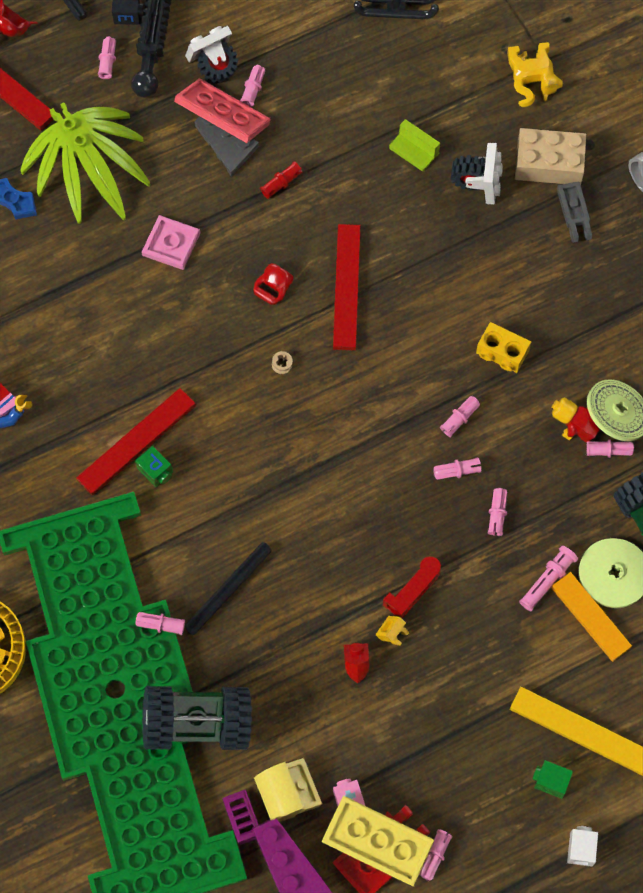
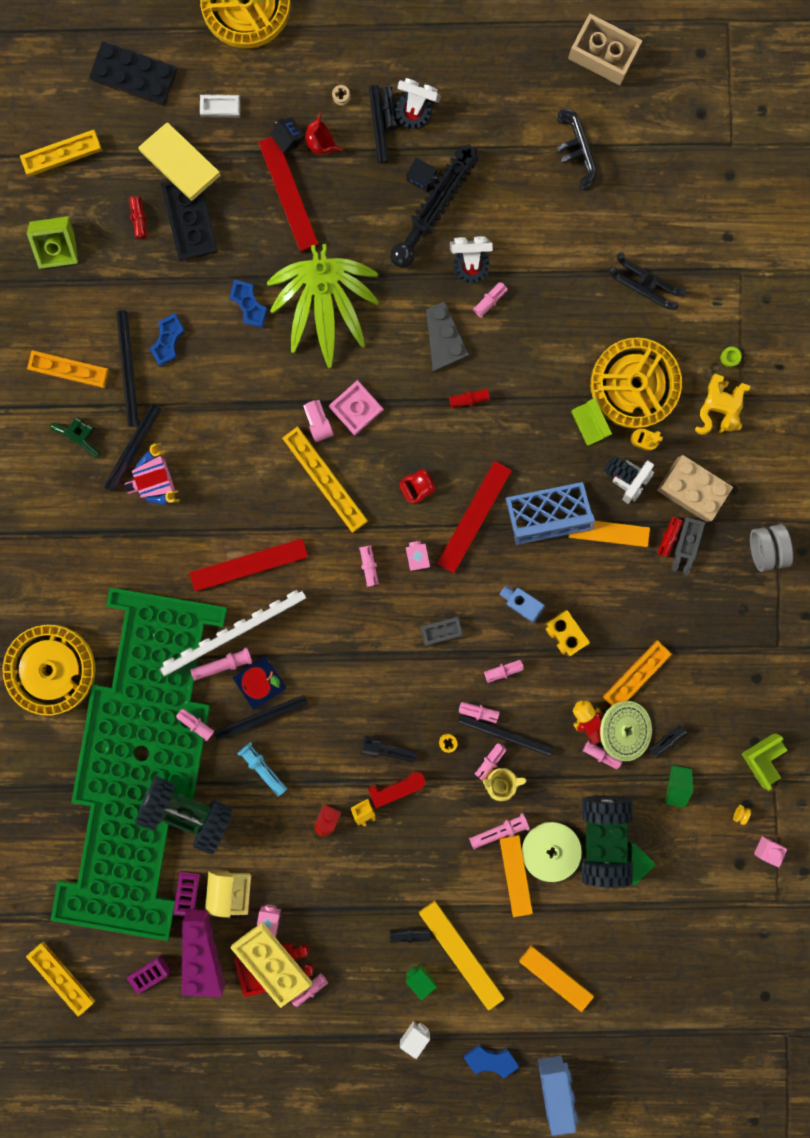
camera: 25 degrees right, 20 degrees up
bright pink axle [98,36,116,79] -> none
green brick [135,446,173,487] -> none
coral tile [174,78,271,143] -> none
tan bush [272,351,293,374] -> none
none -> white plate [160,590,306,676]
none -> bright pink pin [190,647,252,681]
none -> tile [232,655,287,710]
none -> medium azure pin [237,742,287,797]
none -> yellow tile [282,426,368,533]
none -> bright pink piece [303,400,334,442]
none -> bright pink pin [359,545,379,586]
none -> black piece [360,735,417,763]
none -> black pin [390,927,430,944]
none -> bright pink brick [406,541,430,571]
none -> dark grey plate [420,617,463,646]
none -> yellow bush [439,734,457,753]
none -> black piece [458,714,554,757]
none -> light yellow hair [483,768,526,801]
none -> medium blue torso [500,585,545,624]
none -> medium blue fence [506,482,595,545]
none -> light orange tile [568,521,650,547]
none -> yellow piece [591,338,682,429]
none -> light orange tile [603,640,672,706]
none -> yellow piece [631,429,663,451]
none -> red pin [657,517,684,558]
none -> lime tile [720,347,742,367]

